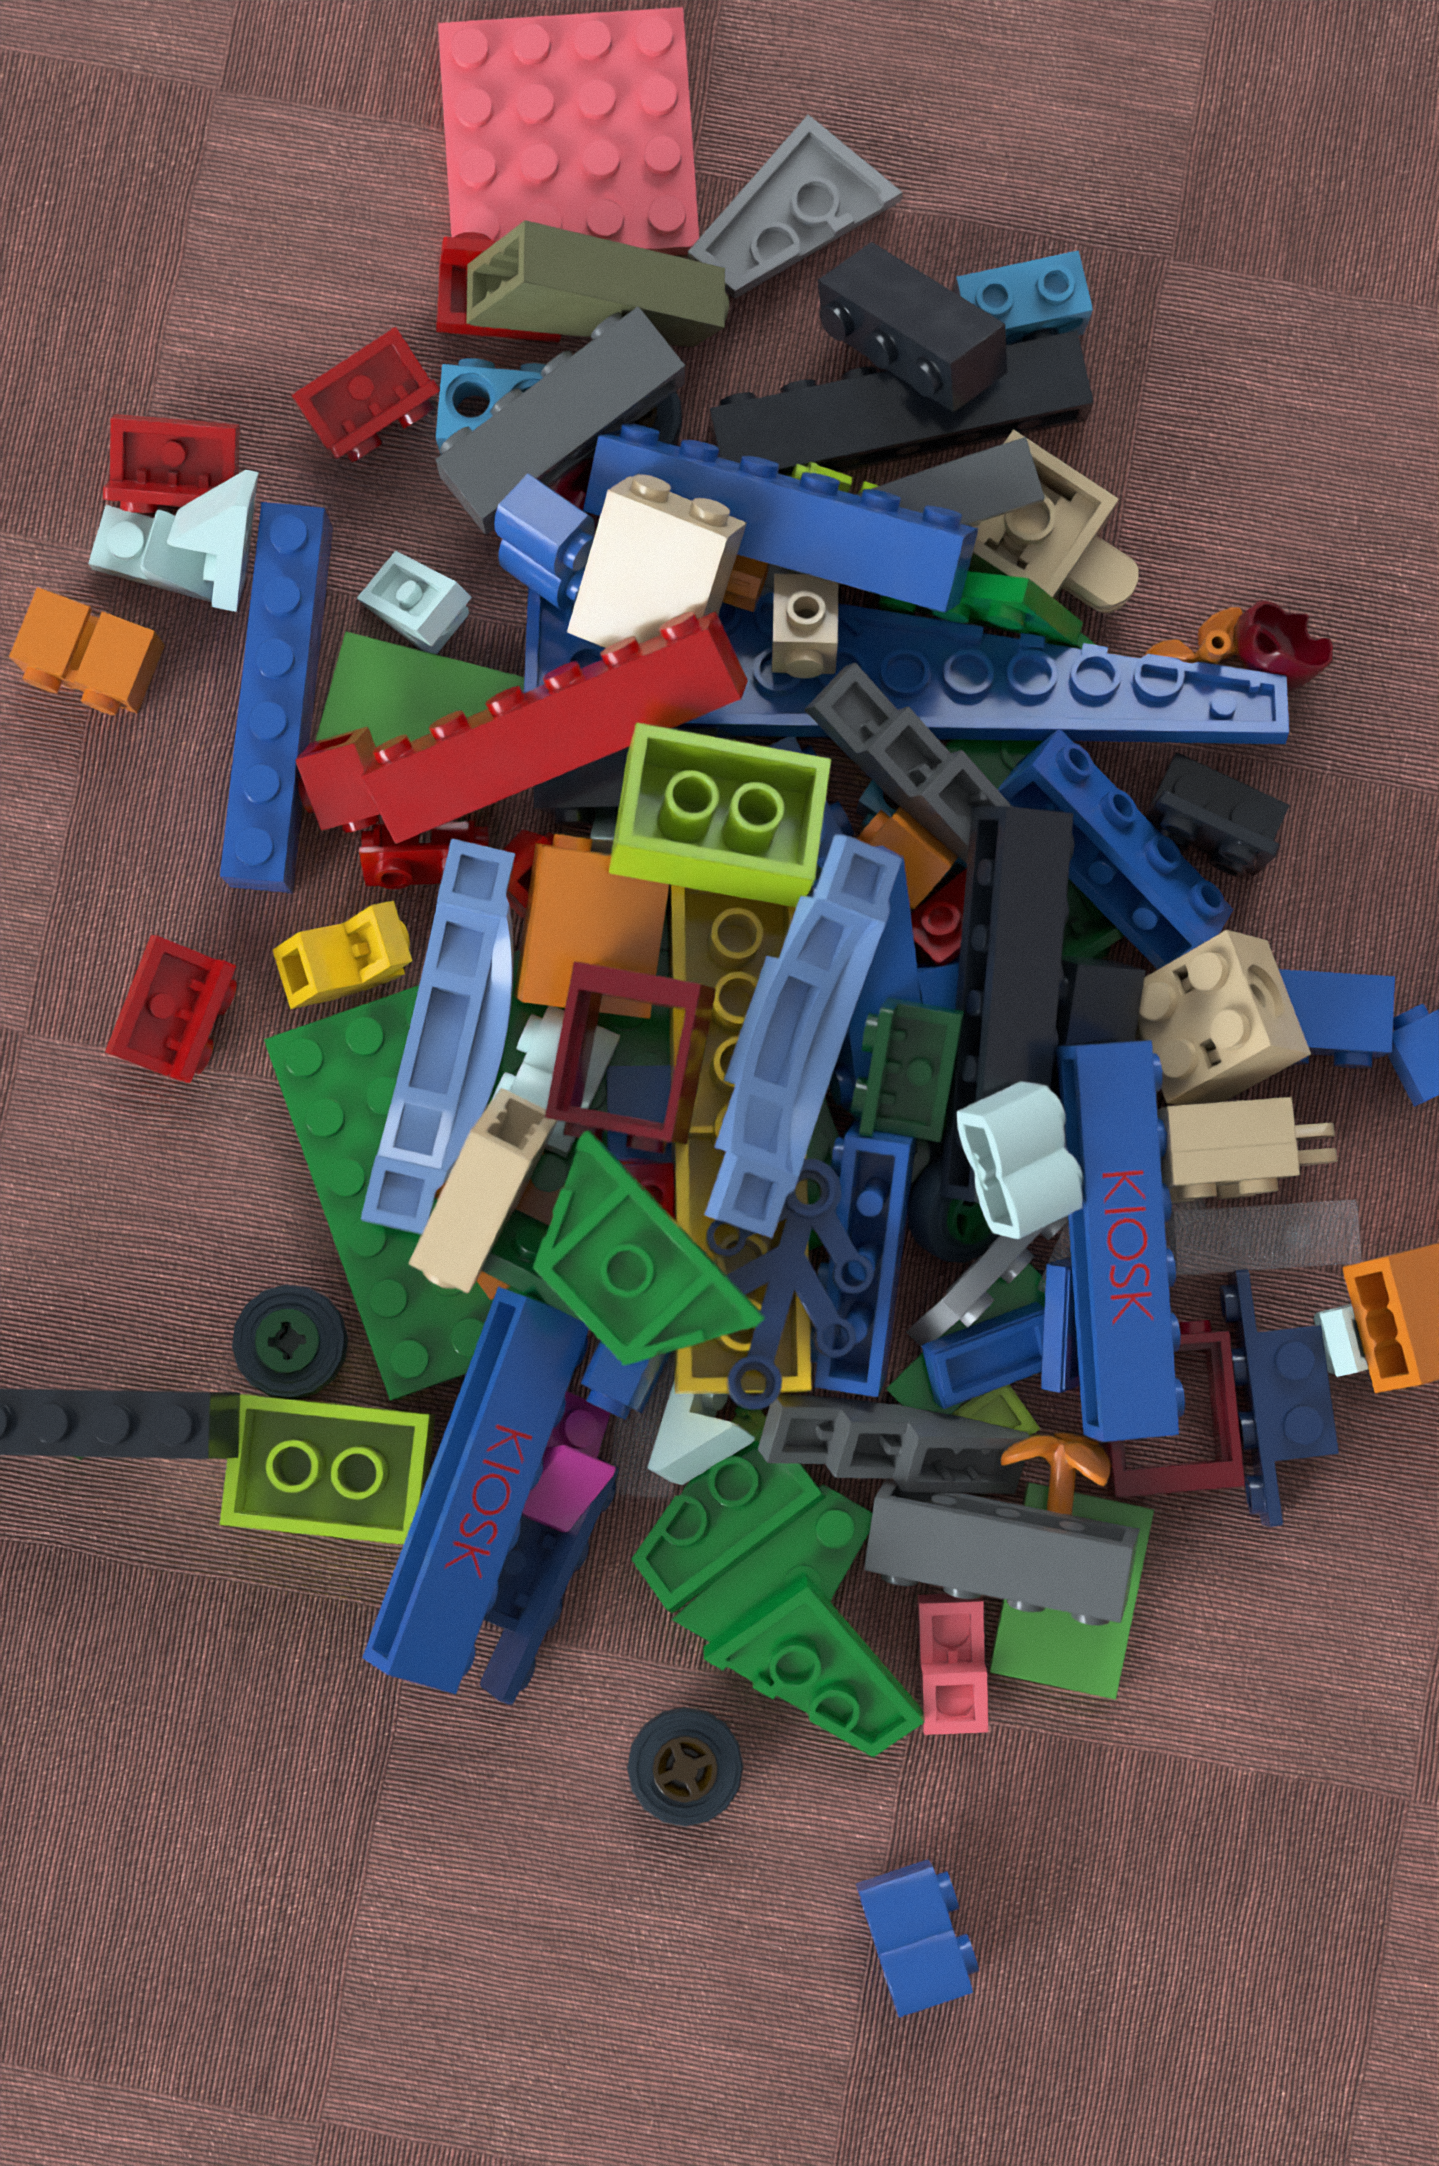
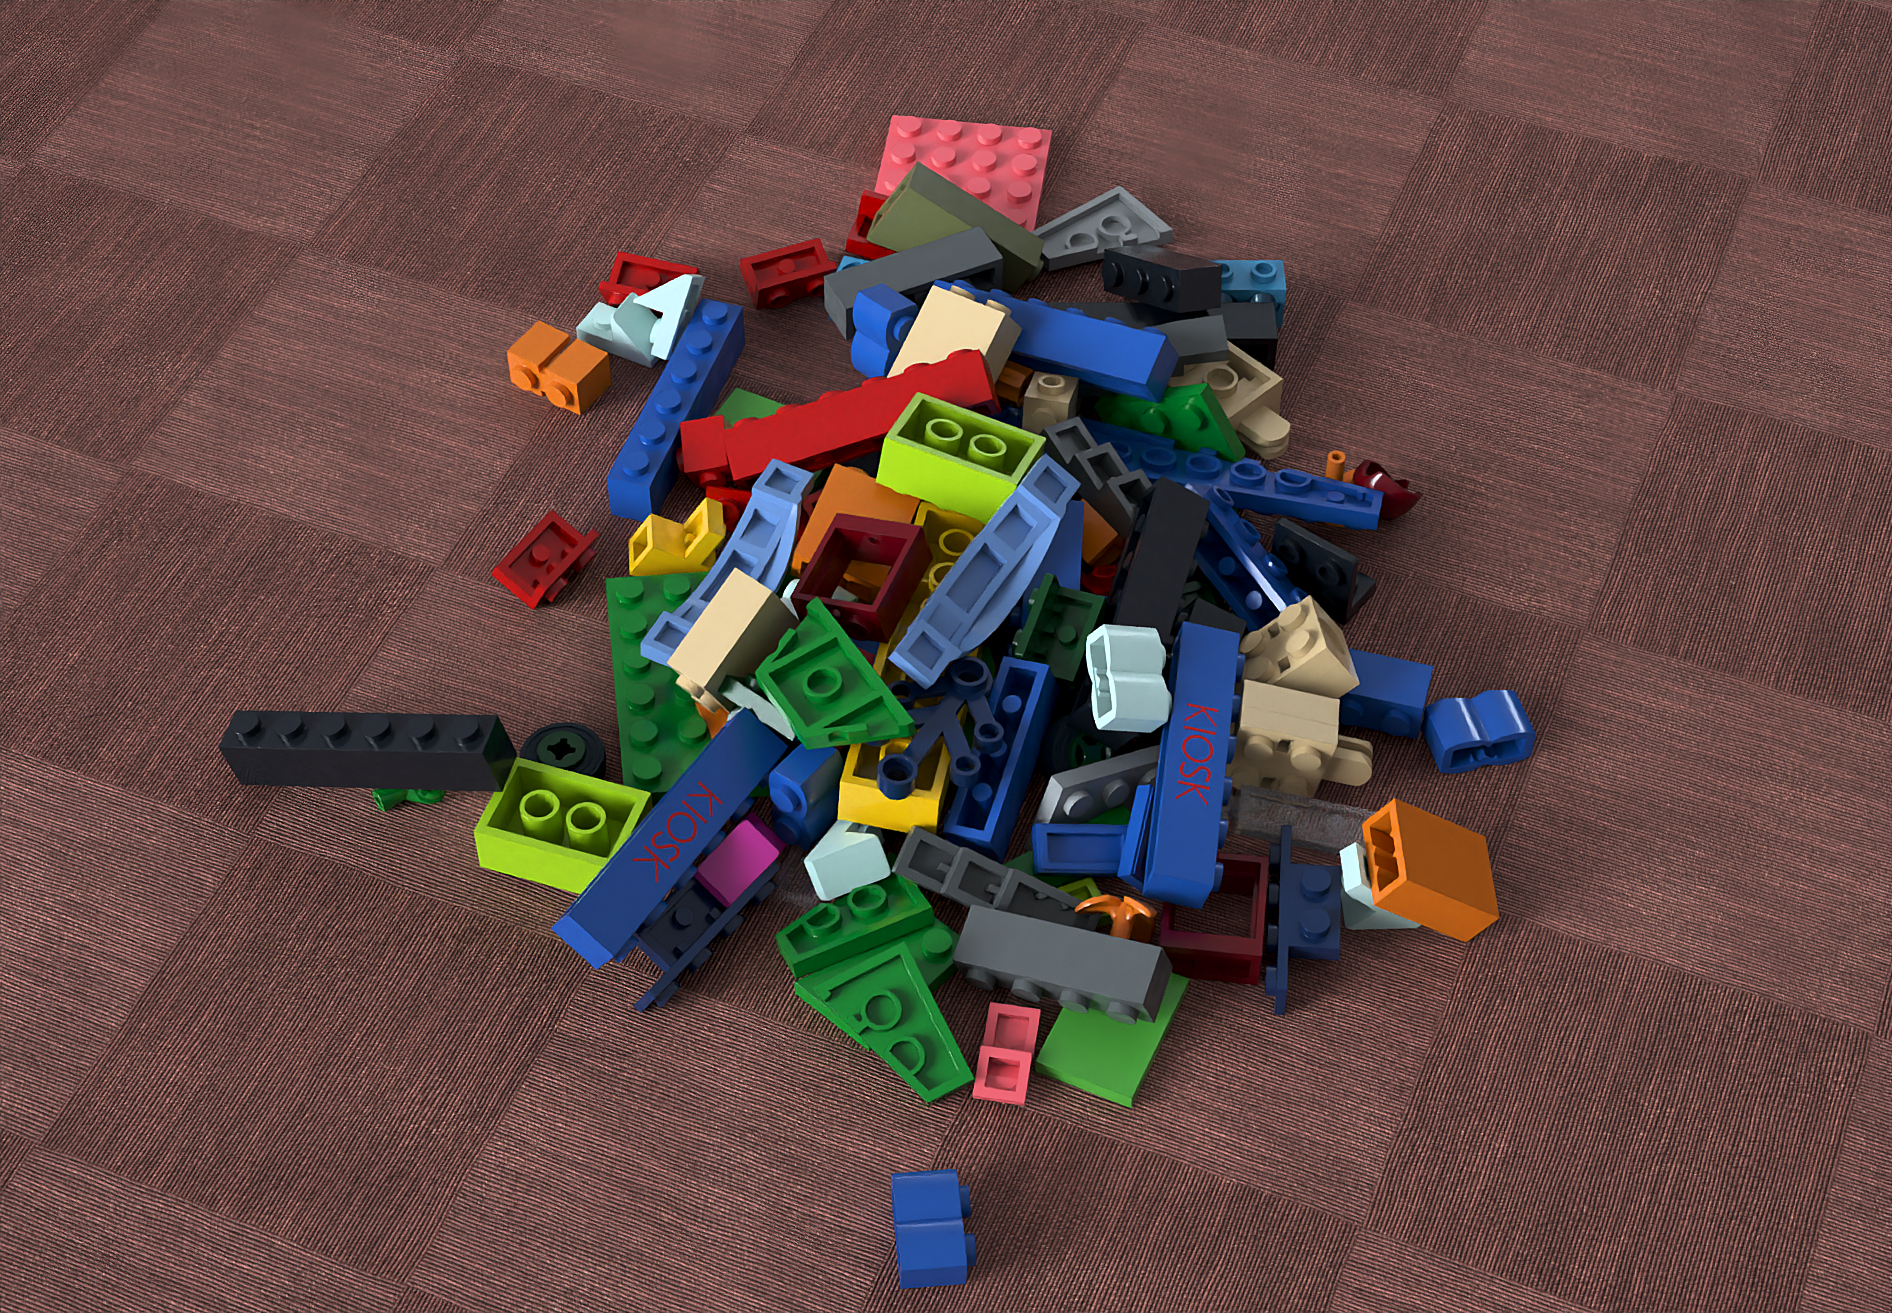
camera: 15 degrees right, 35 degrees down
light aqua slope [357,551,472,654] -> none
black wheel [627,1707,743,1827] -> none

